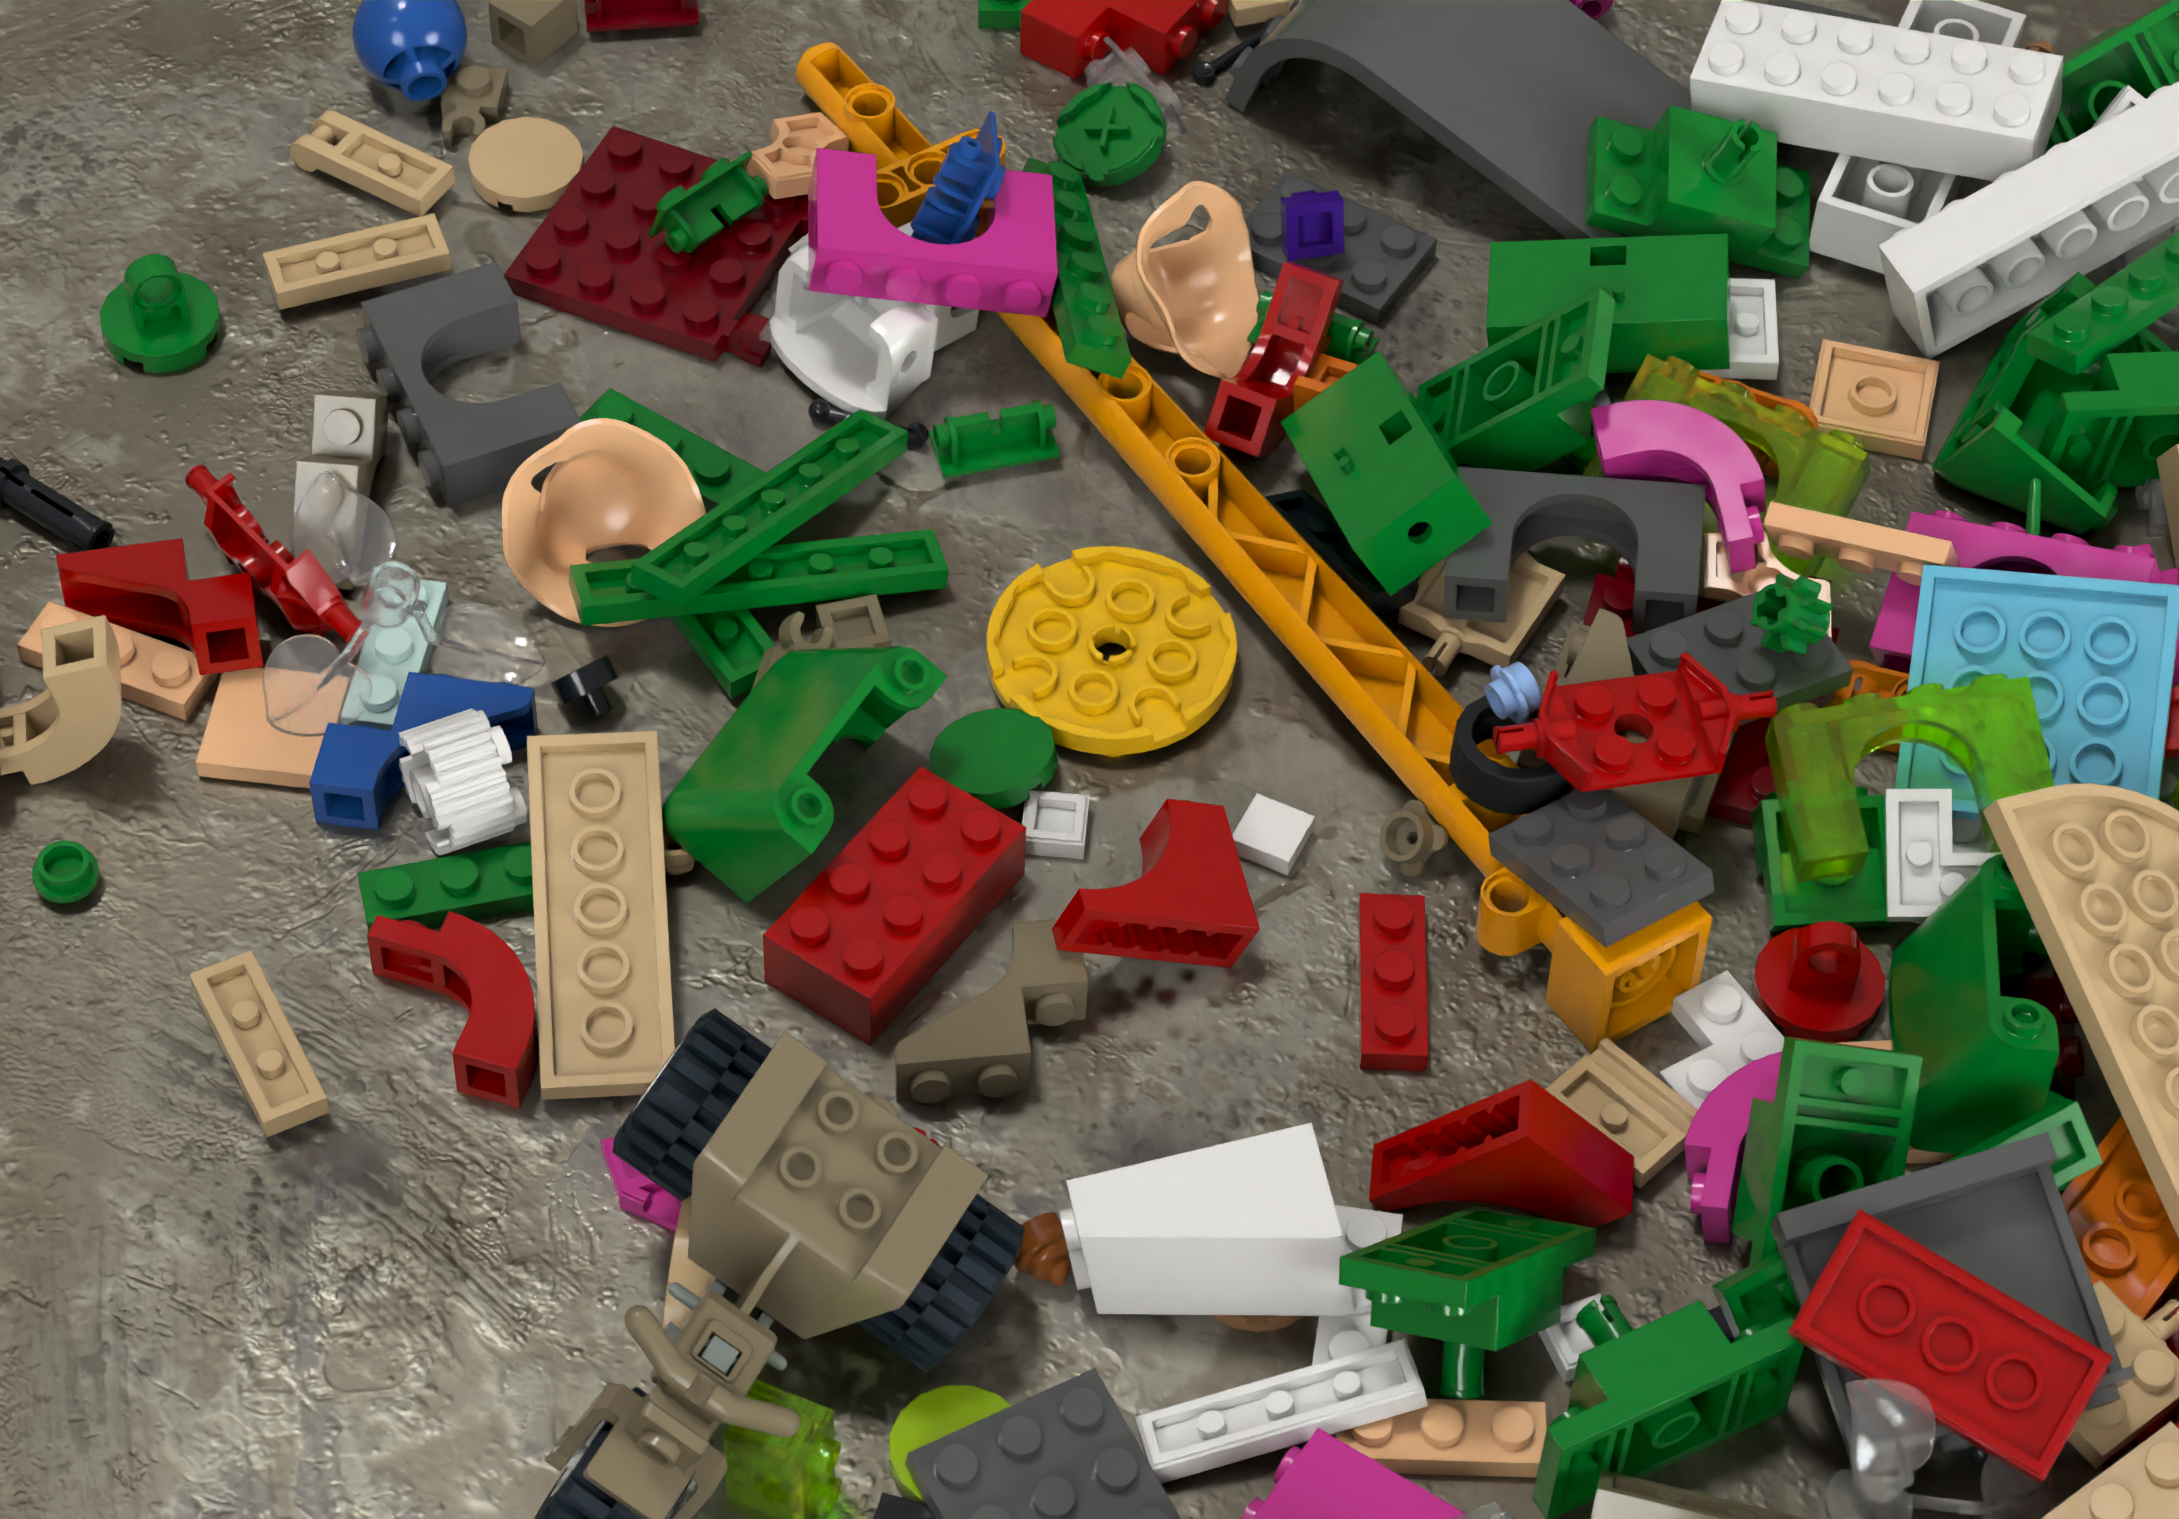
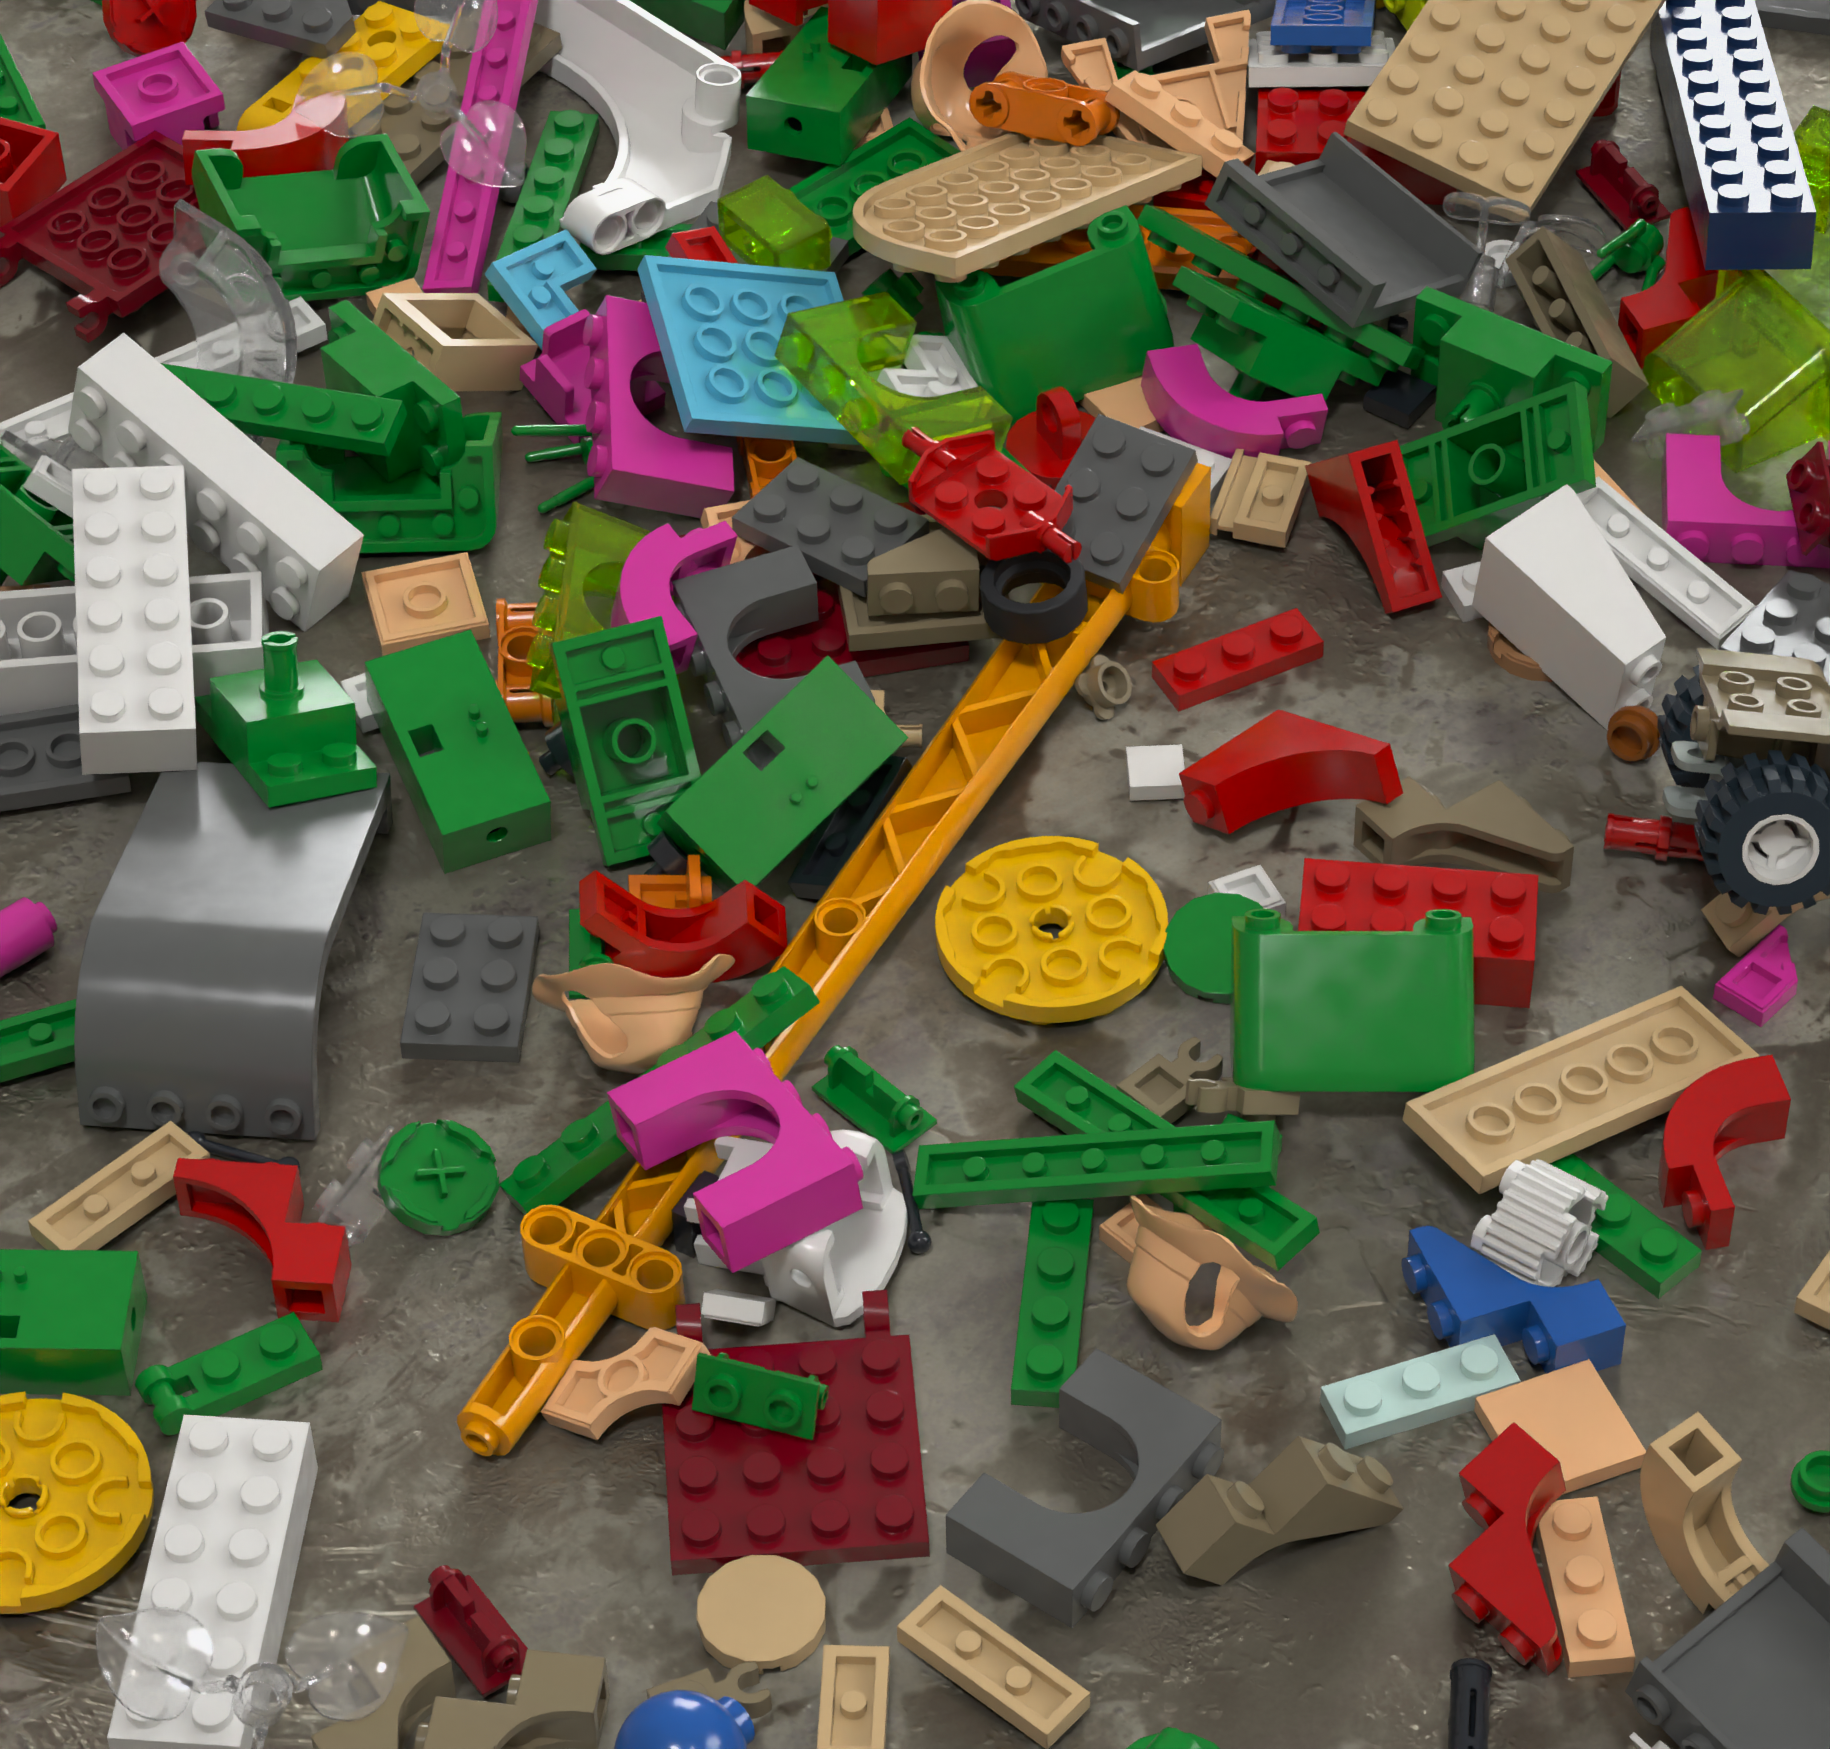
camera: 115 degrees left, 5 degrees down
red plate [185,465,369,647] -> none
clear plant [262,471,546,737] -> none
black tile [551,655,619,720] -> none
blue hinge [910,111,1005,245] -> none
dark purple tile [1280,190,1345,261] -> none
light blue plate [1485,662,1542,724] -> none
green gear [1750,573,1833,656] -> none
light nougat plate [1763,501,1960,586] -> none
red tile [1786,1209,2113,1484] -> none

